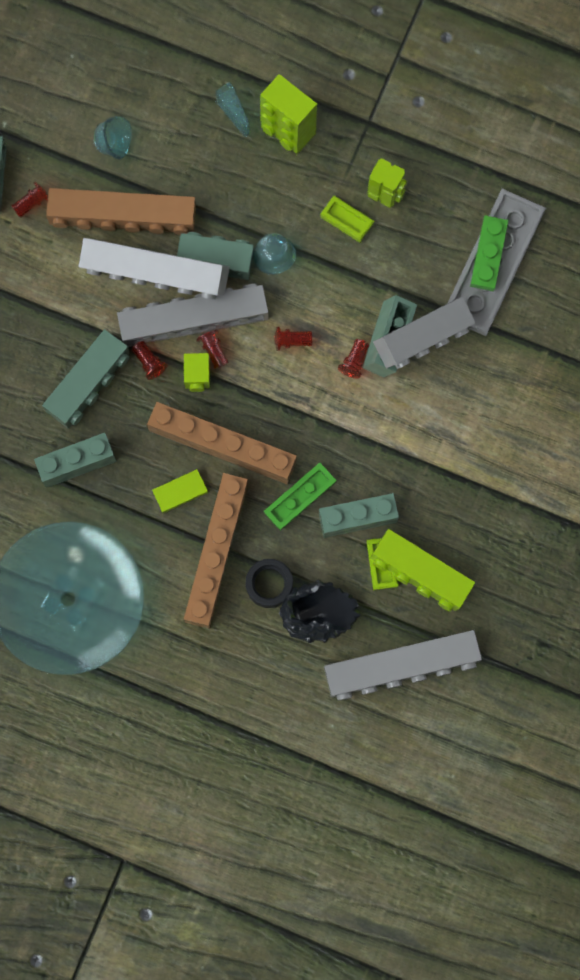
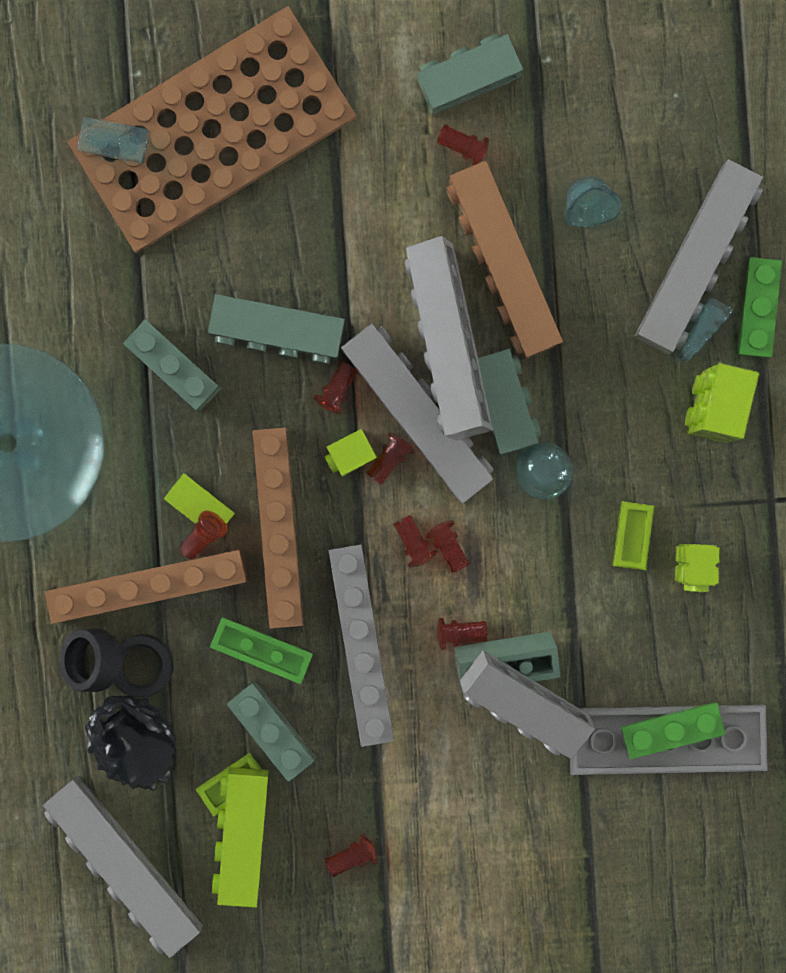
camera: 60 degrees right, 10 degrees up
none -> black tyre [59,629,120,692]
none -> clear red pin [179,510,228,559]
none -> clear red pin [325,833,378,878]
none -> light grey brick [329,544,394,747]
none -> clear red pin [393,515,438,568]
none -> light grey brick [634,159,763,355]
none -> bright green plate [737,257,782,359]

